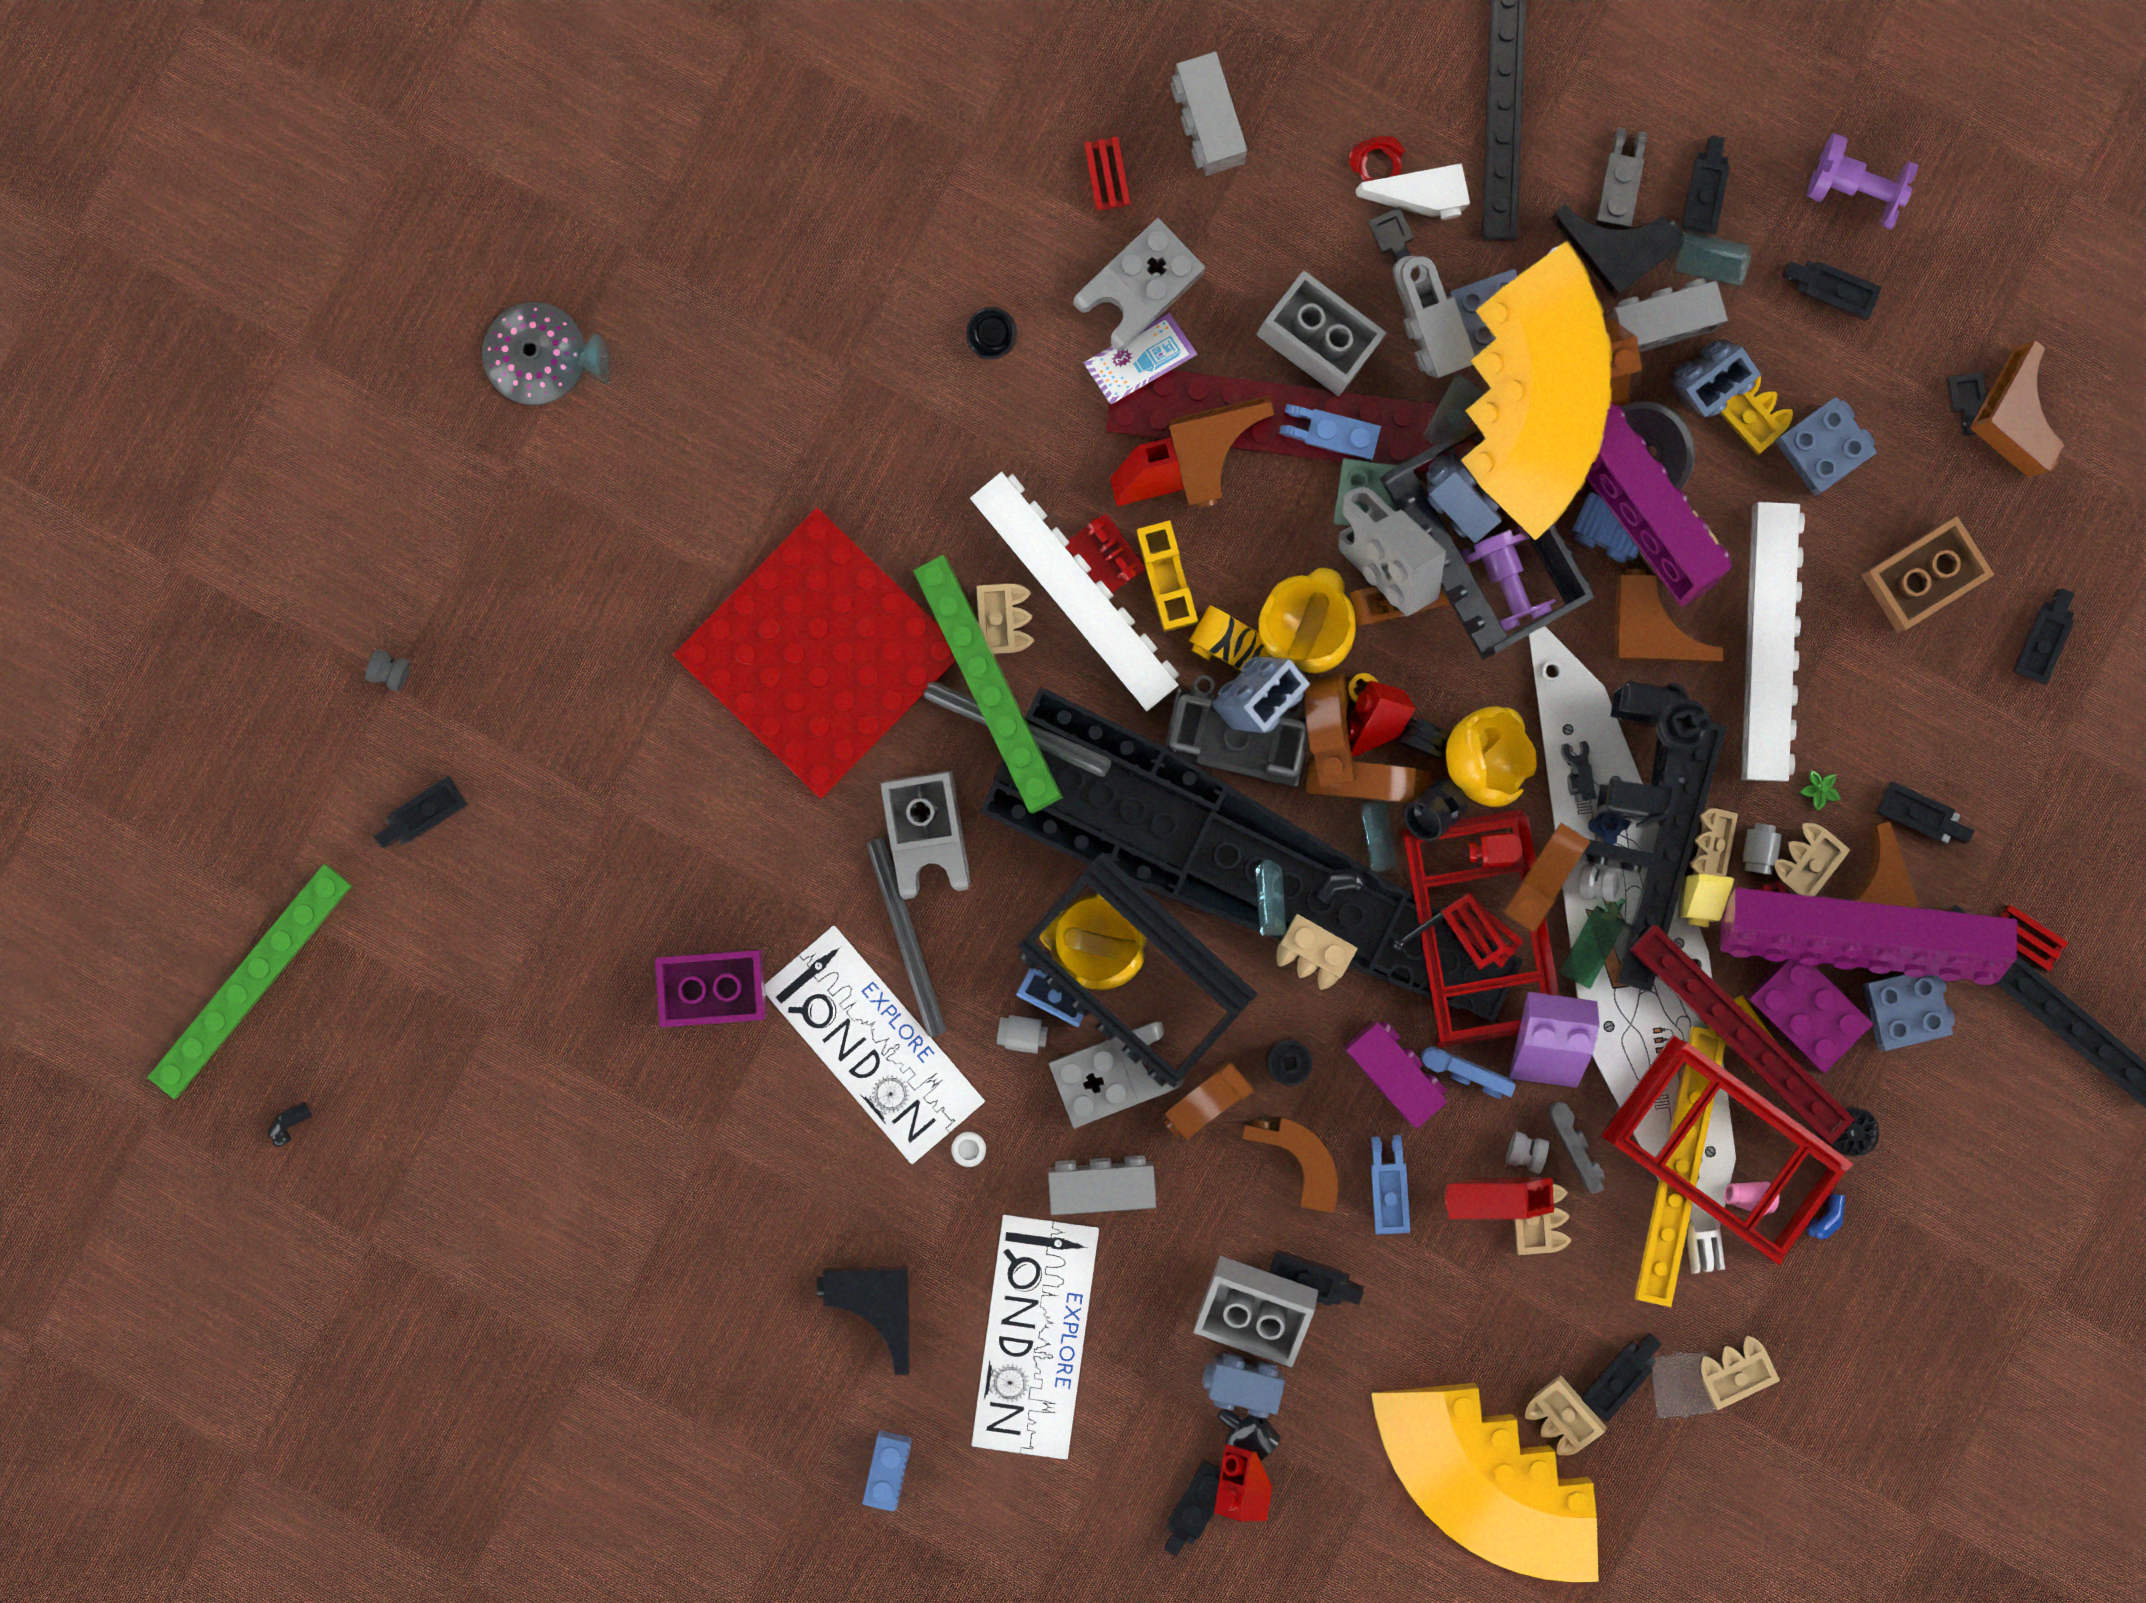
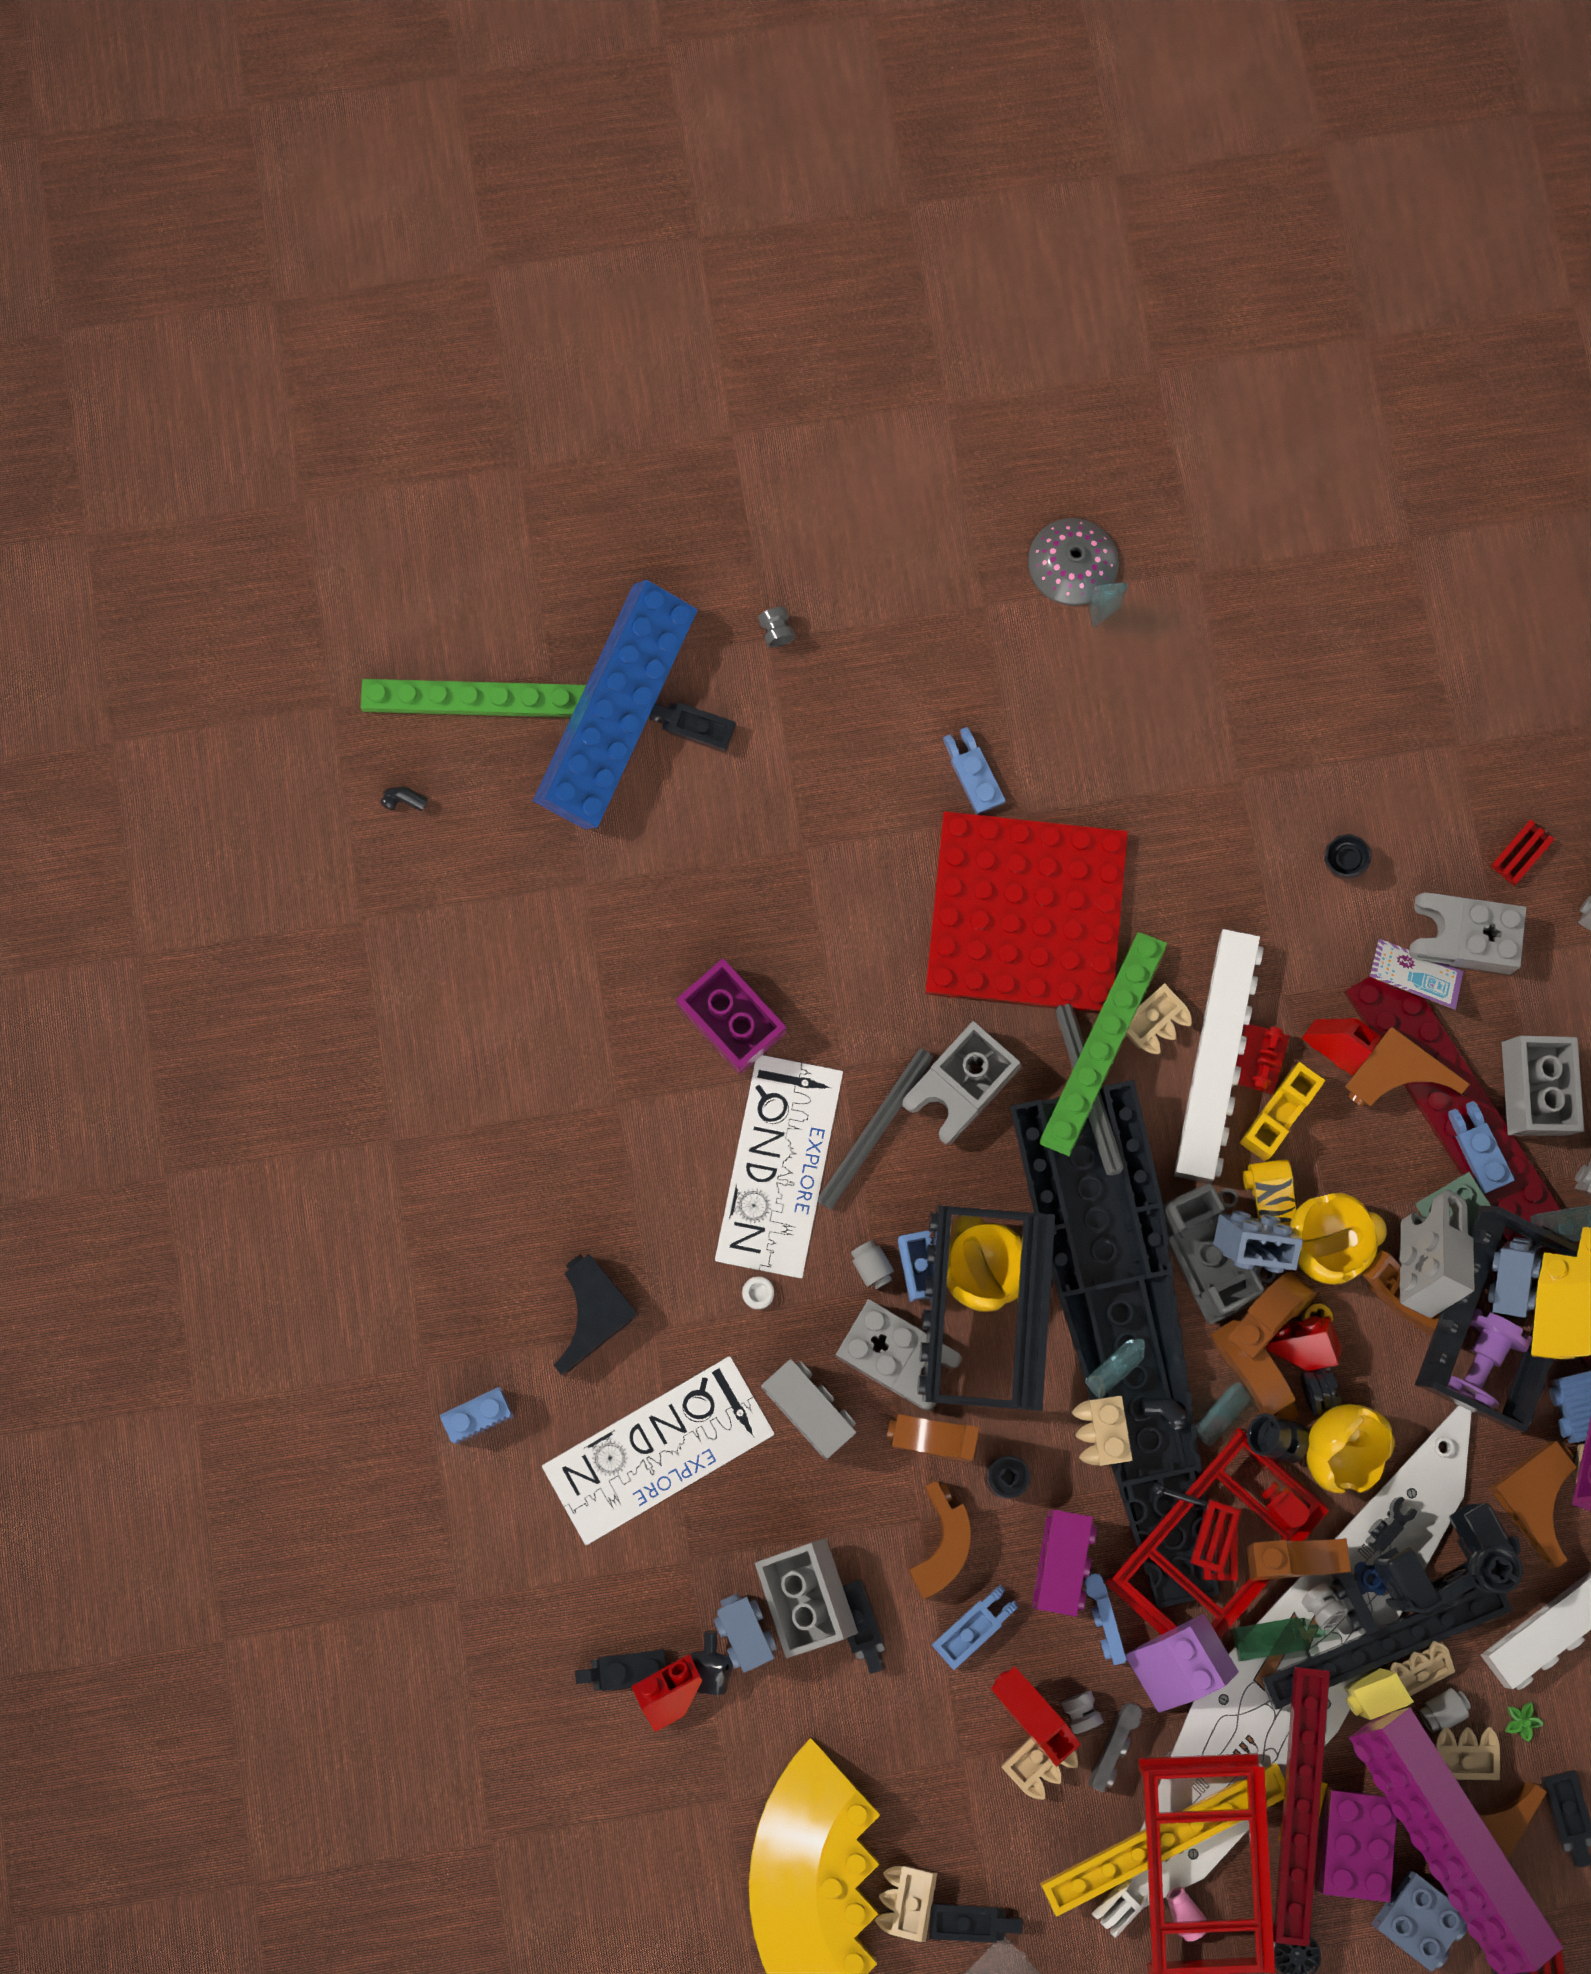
camera: 45 degrees right, 10 degrees down
none -> blue brick [533,579,698,829]
none -> medium blue hinge [943,727,1006,815]

